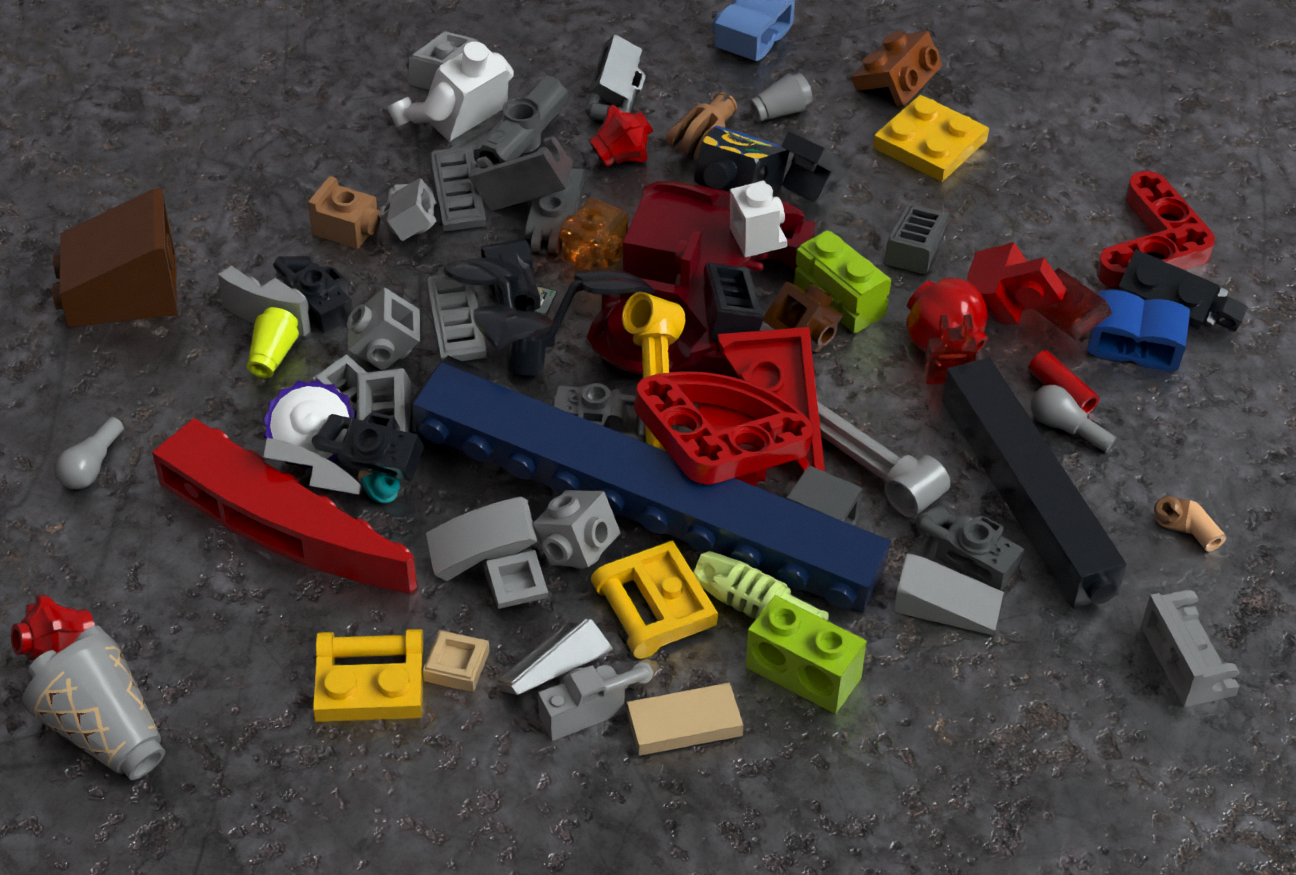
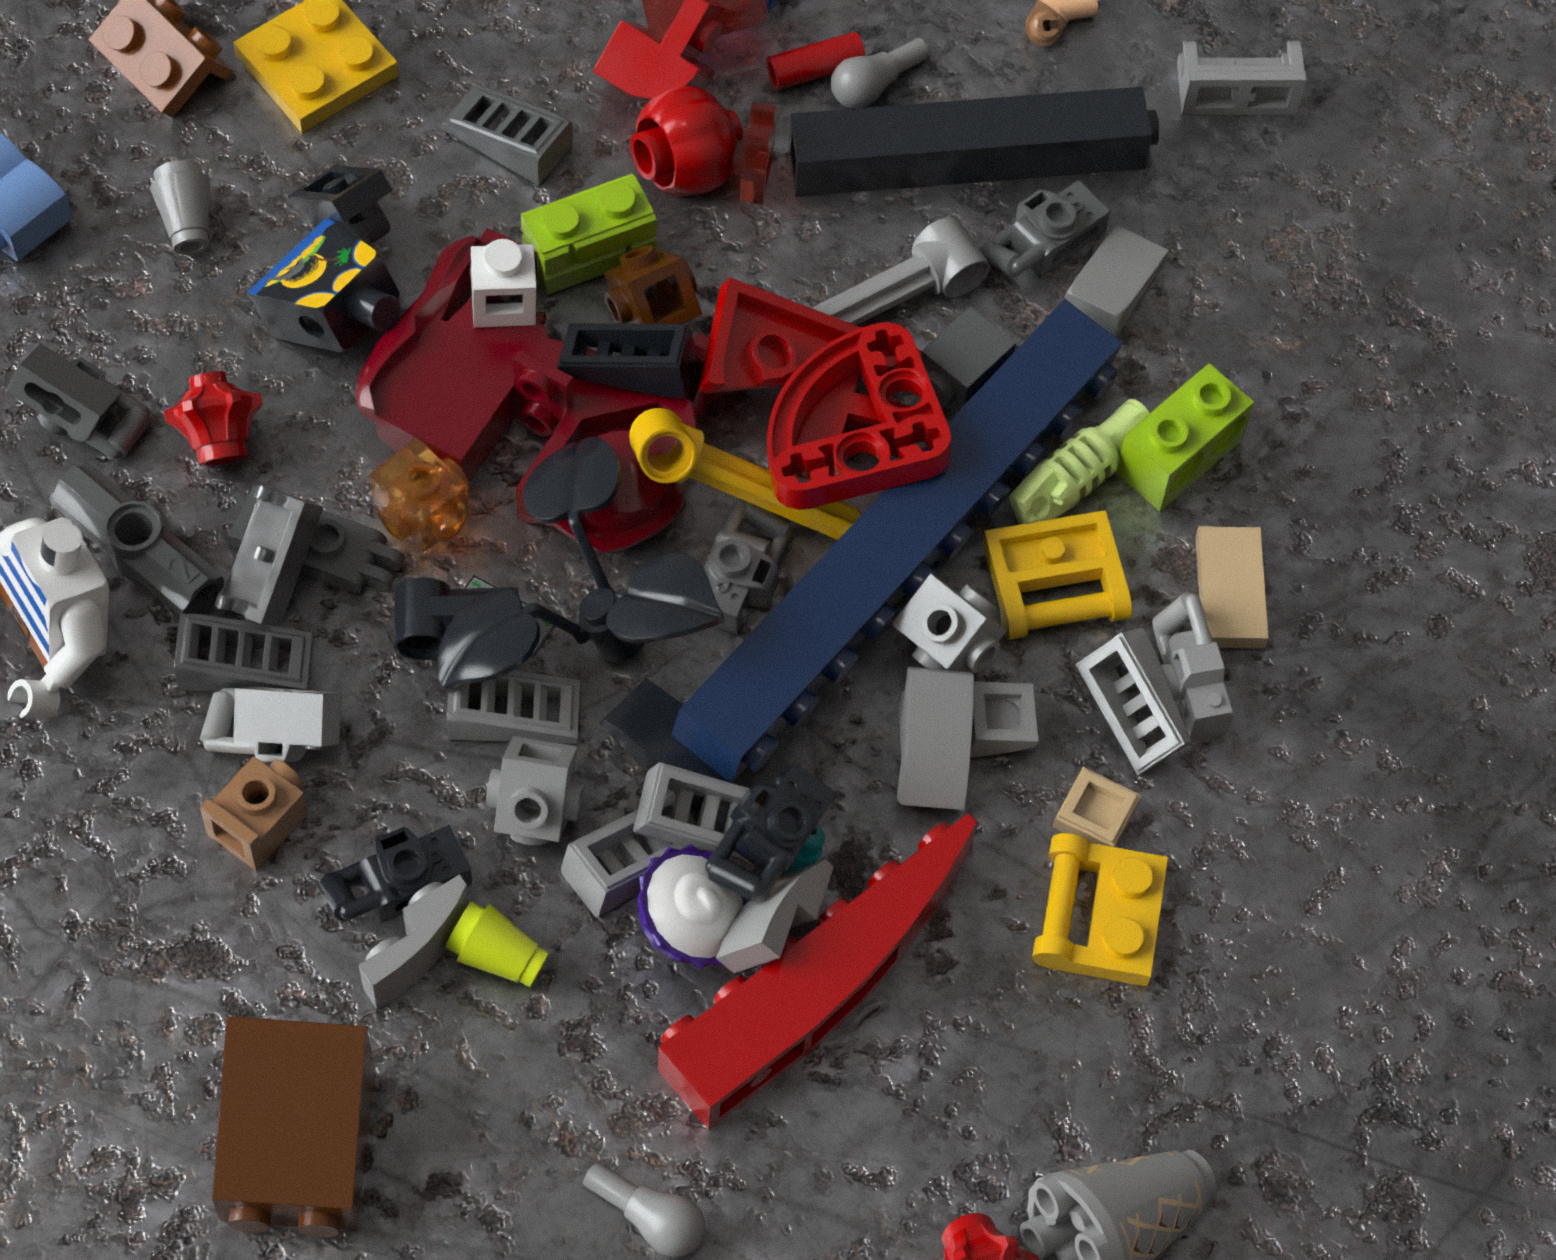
camera: 80 degrees left, 15 degrees up
medium nougat arm [667,92,737,160] -> none

